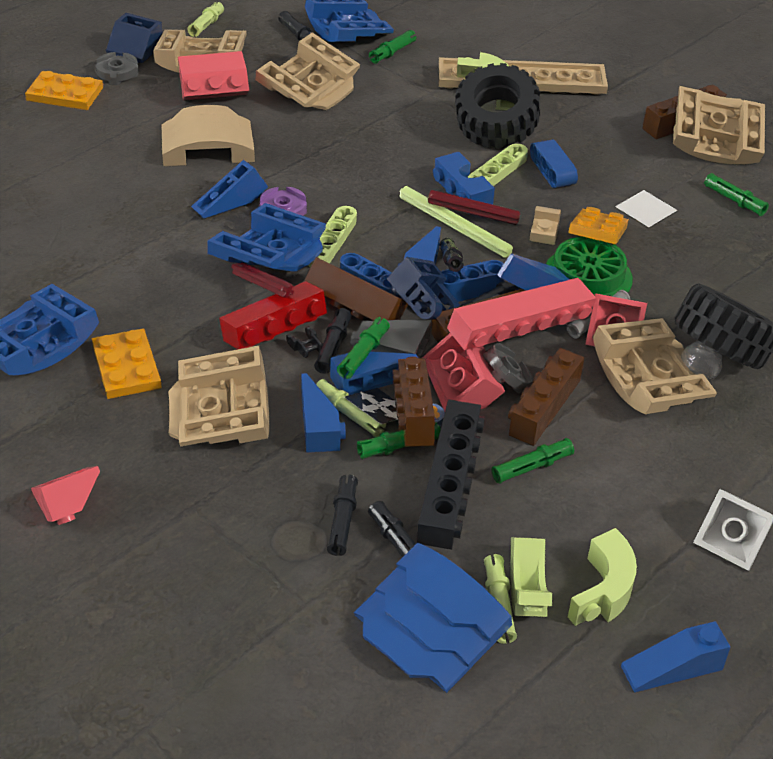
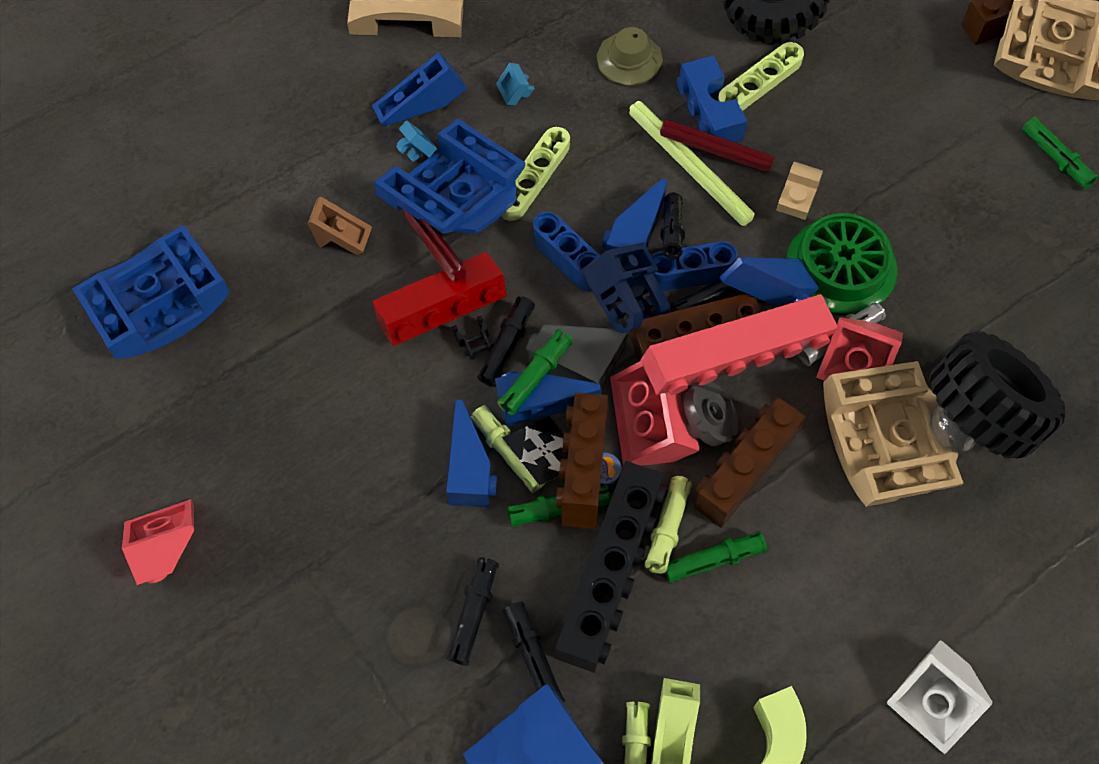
camera: 10 degrees right, 20 degrees up
light orange plate [91,328,162,399] -> none
tan slope [168,346,269,447] -> none
medium lavender plate [260,187,307,216] -> none
reddish brown brick [304,257,408,321] -> none
blue beam [530,139,578,188] -> none
light orange plate [568,207,629,244] -> none
white sticker [615,190,677,227] -> none
none -> medium nougat slope [308,196,372,256]
none -> dark azure tile [396,120,437,161]
none -> dark azure tile [496,63,535,106]
none -> olive hat [596,27,663,87]
none -> yellowish green pin [645,476,692,573]

